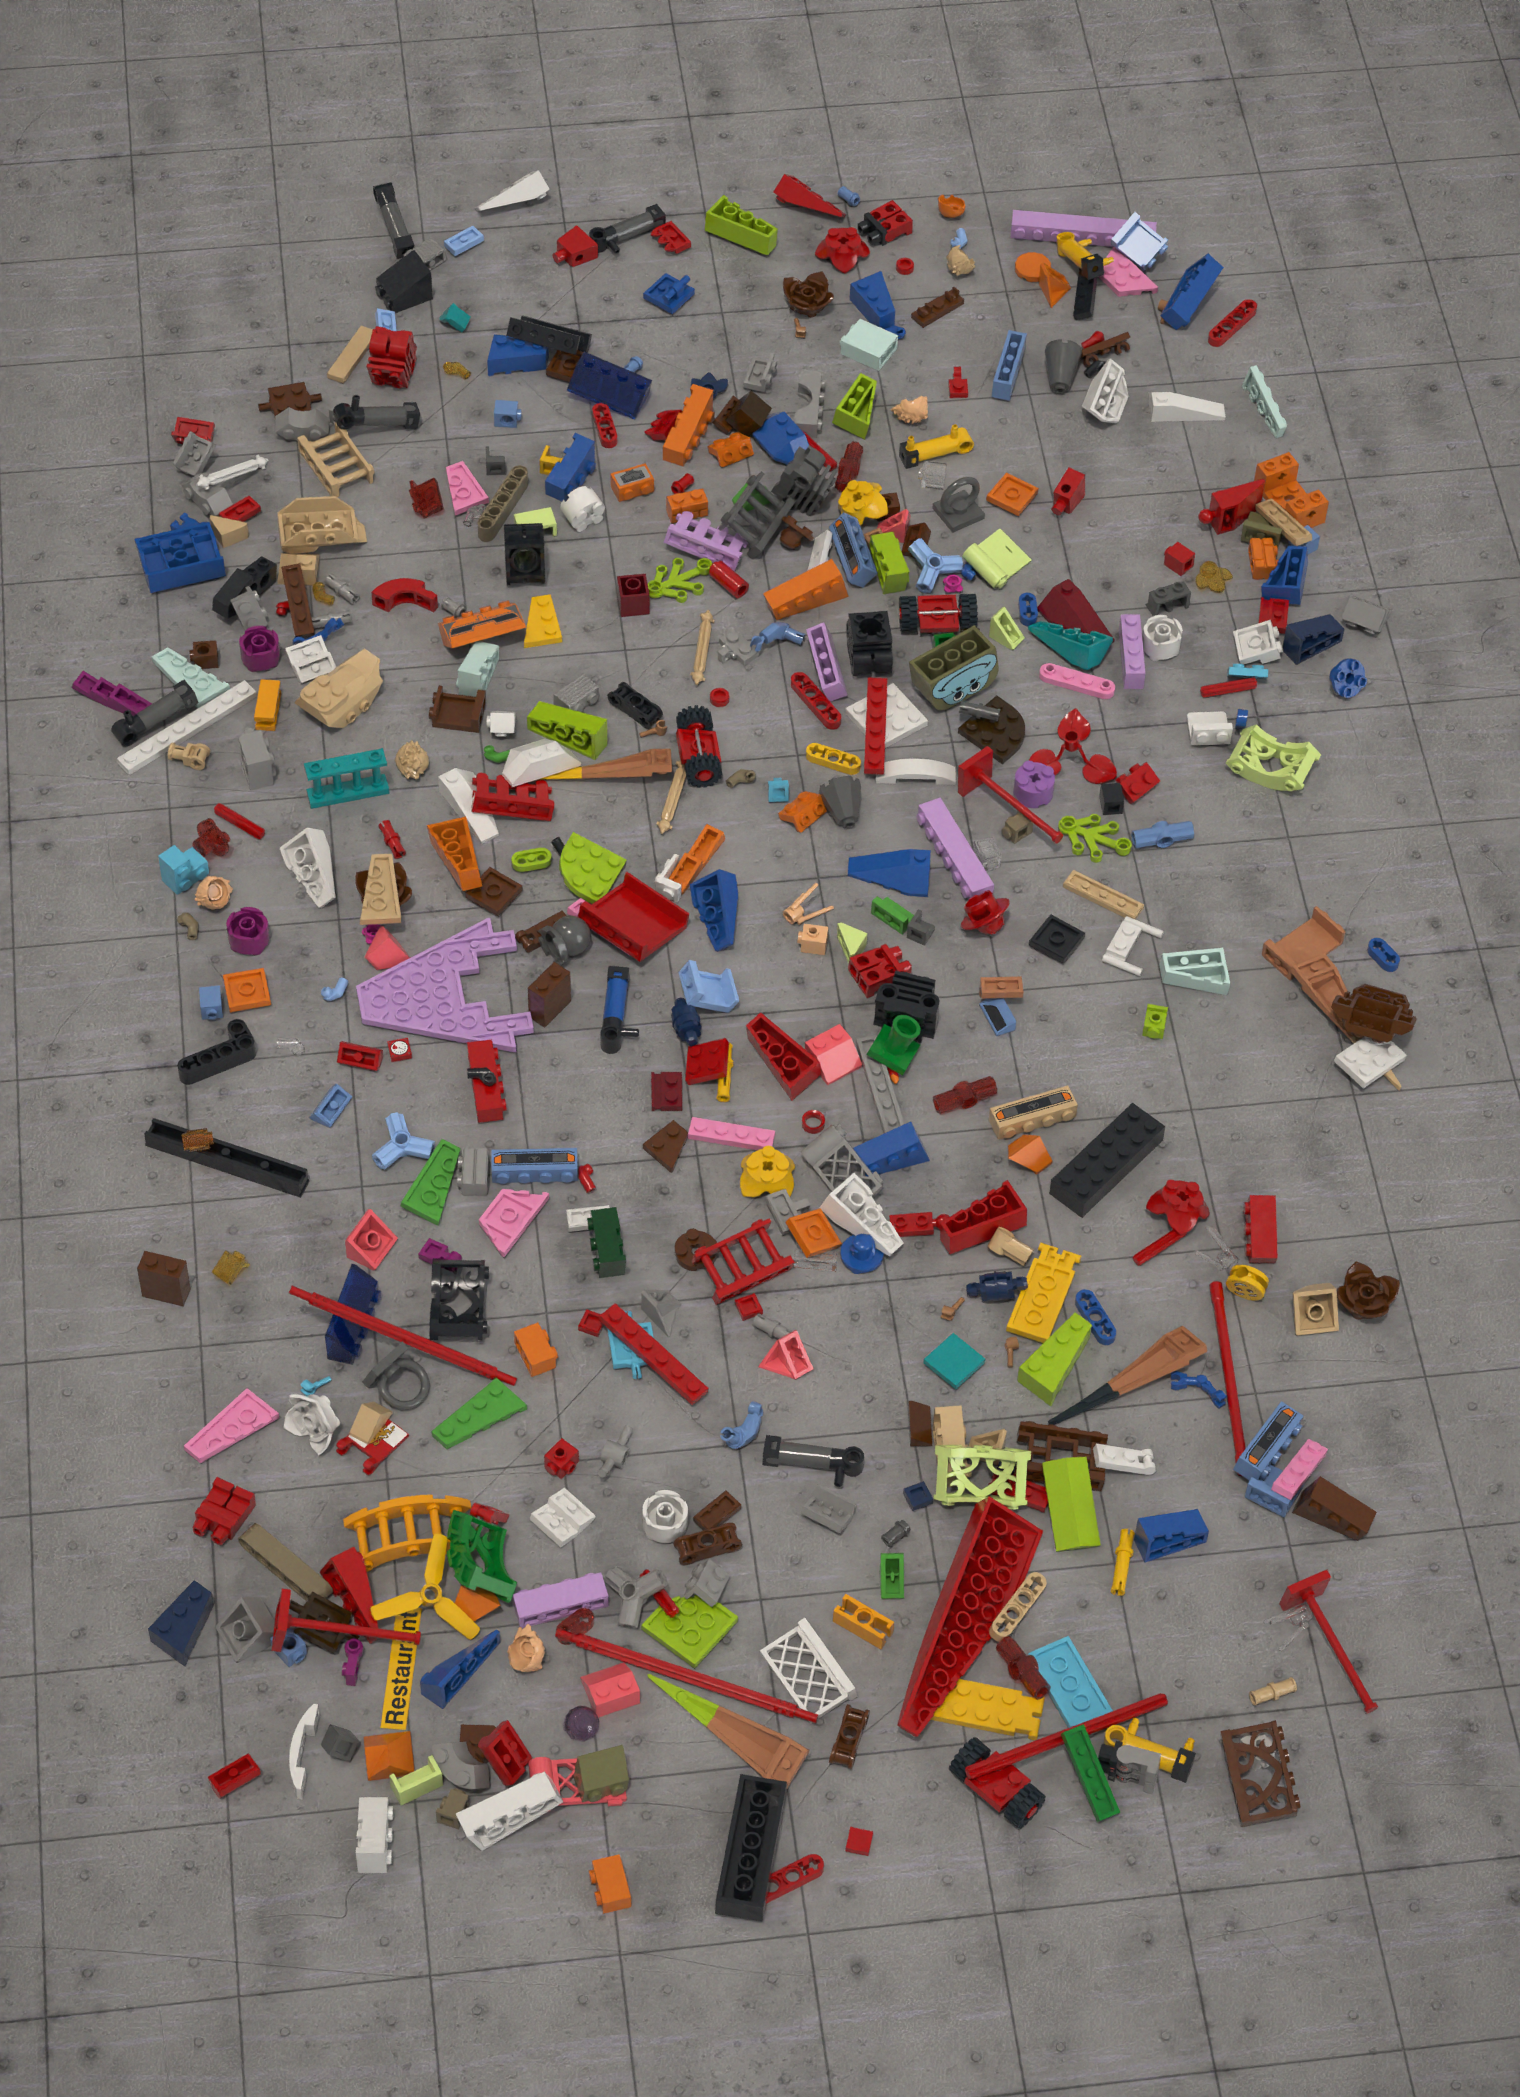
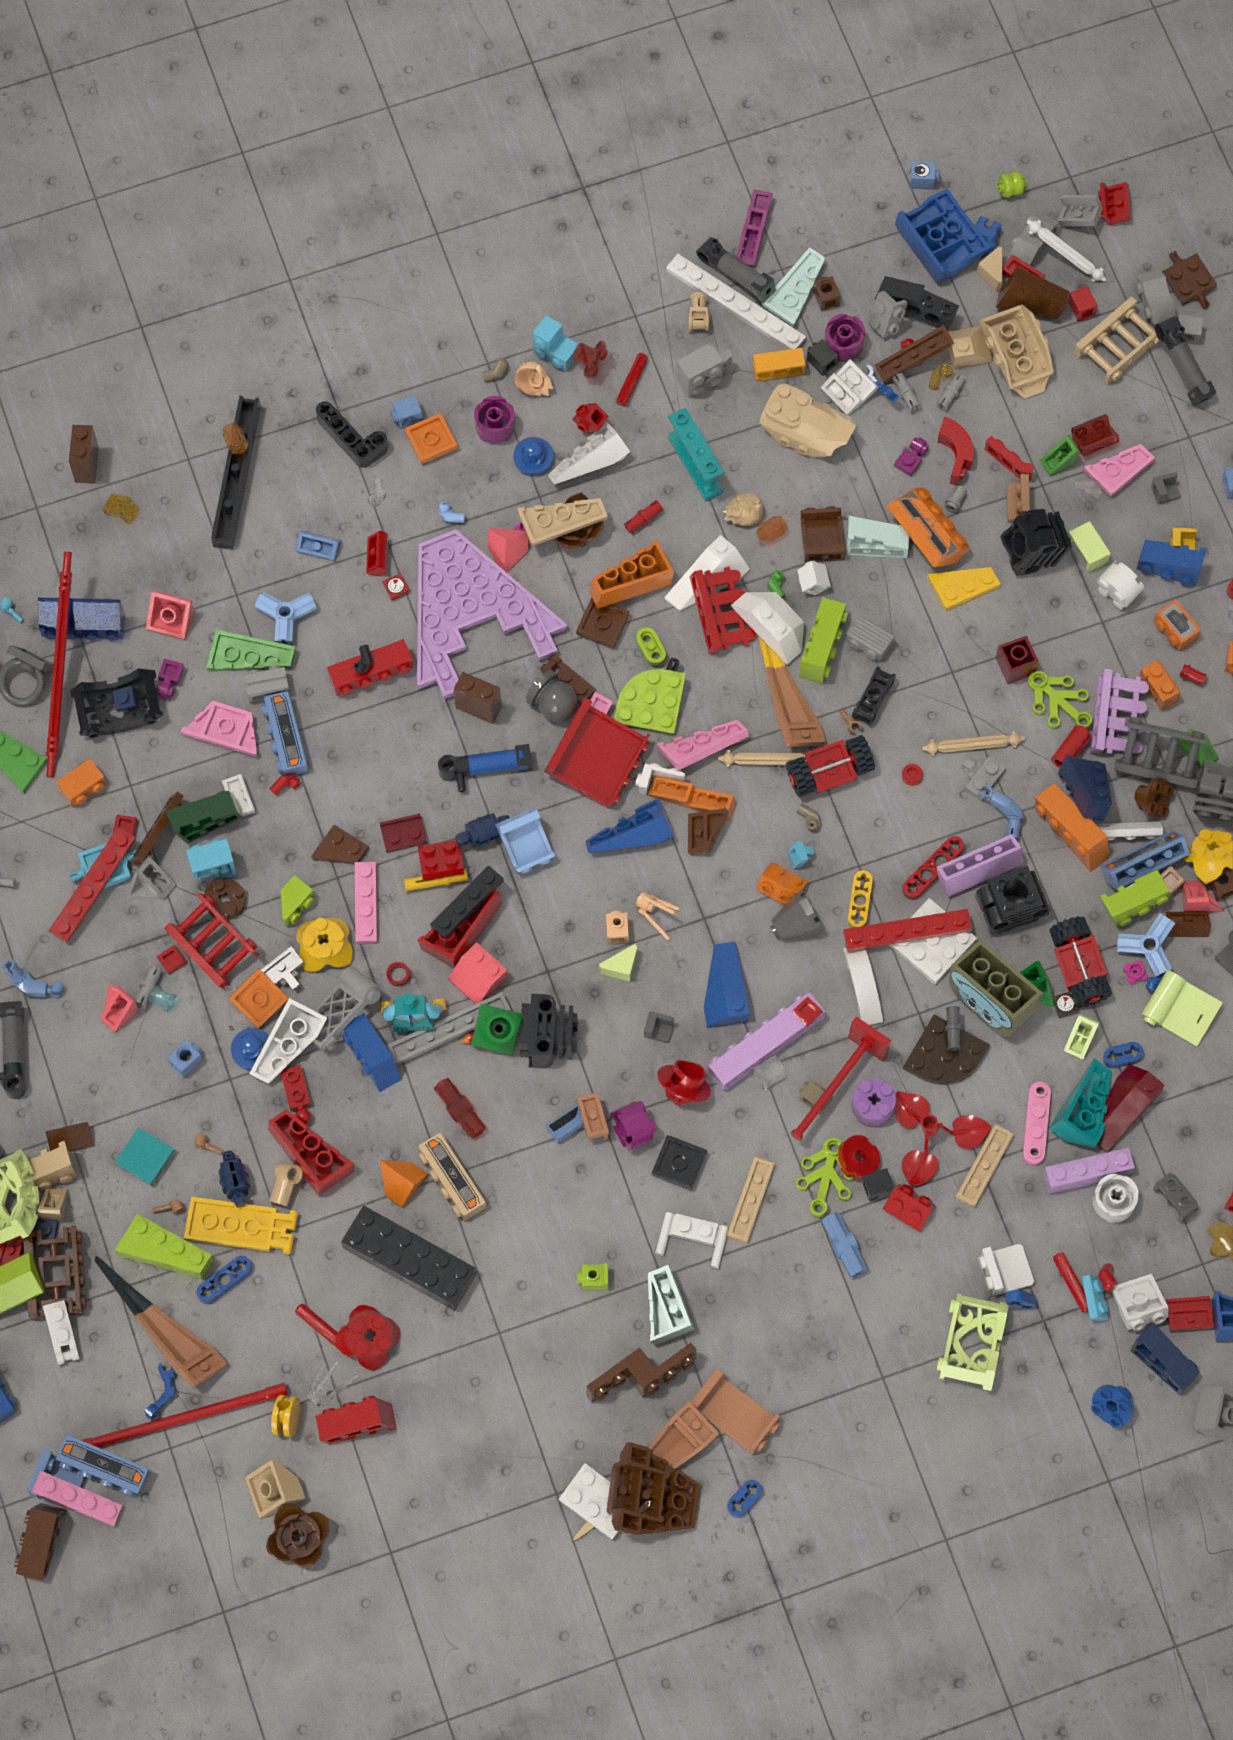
camera: 80 degrees right, 15 degrees up
dark tan beam [477,465,528,542] -> none
red hips [848,944,912,998] -> none
bright green panel [871,896,914,935] -> none
none -> dark blue plate [113,686,137,712]
none -> reddish brown plate [130,791,184,866]
none -> clear light blue bush [149,985,177,1012]
none -> medium blue brick [167,1040,202,1078]
none -> medium azure brick [186,839,237,880]
none -> lime slope [280,875,315,928]
none -> torso [381,993,446,1032]
none -> black plate [430,865,504,940]
none -> blue plate [513,437,554,475]
none -> red brick [572,403,609,433]
none -> reddish brown bracket [586,1343,696,1403]
none -> magenta brick [610,1101,656,1151]
none -> bright pink wing [656,720,749,770]
none -> reddish brown wing [688,808,728,855]
none -> clear orange brick [756,516,788,543]
none -> red tile [792,996,823,1027]
none -> pearl dark grey brick [807,339,838,376]
none -> red plate [838,1135,880,1179]
none -> magenta plate [894,437,929,477]
none -> medium blue brick [910,161,939,189]
none -> tan tile [955,1124,1014,1208]
none -> red plate [984,436,1034,481]
none -> lime piece [996,171,1027,198]
none -> reddish brown wedge [996,266,1070,319]
none -> medium nougat bracket [1007,474,1030,521]
none -> bright green slope [1040,435,1079,476]
none -> dark blue wedge [1058,755,1112,822]
none -> red panel [1068,286,1098,322]
none -> red arm [1098,1263,1116,1291]

